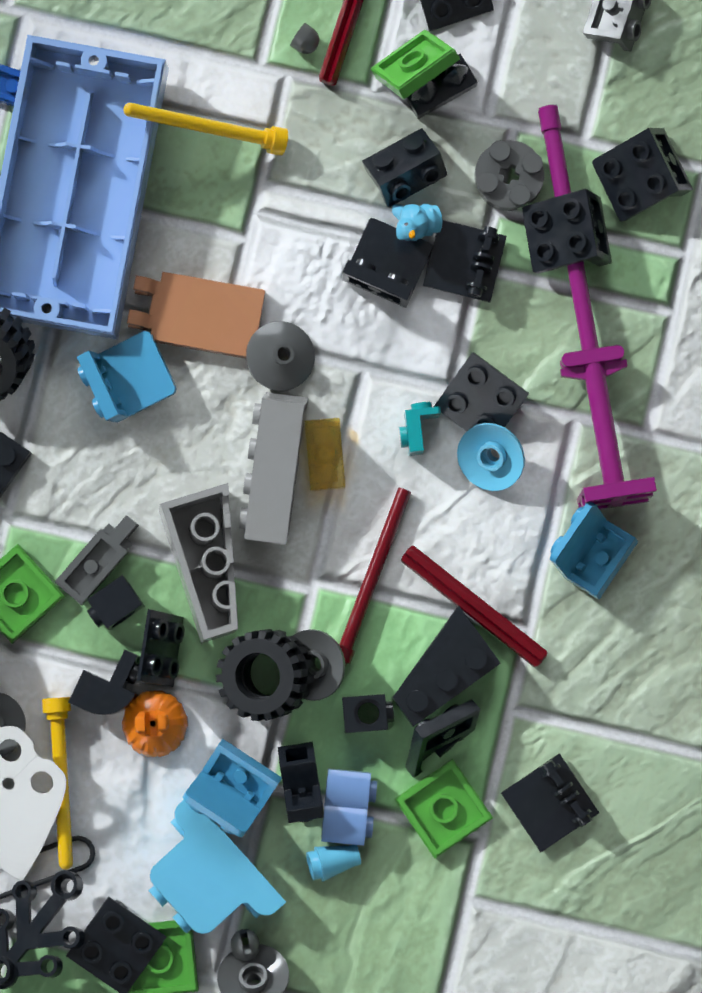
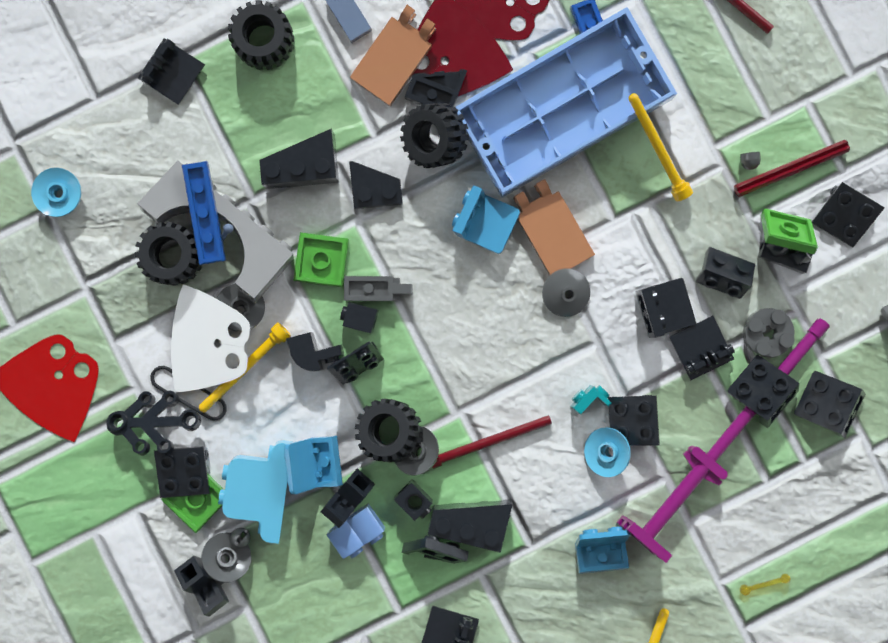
camera: 50 degrees right, 5 degrees up
orange hair [122,690,188,757] -> none
light grey wedge [159,483,238,644] -> none
light grey wedge [239,392,308,545] -> none
clear yellow plate [305,418,346,491] -> none
medium azure cone [306,845,361,882] -> none
medium azure animal [392,203,443,241] -> none
bright green tile [394,759,493,858] -> none
dark red axle [401,546,547,667] -> none

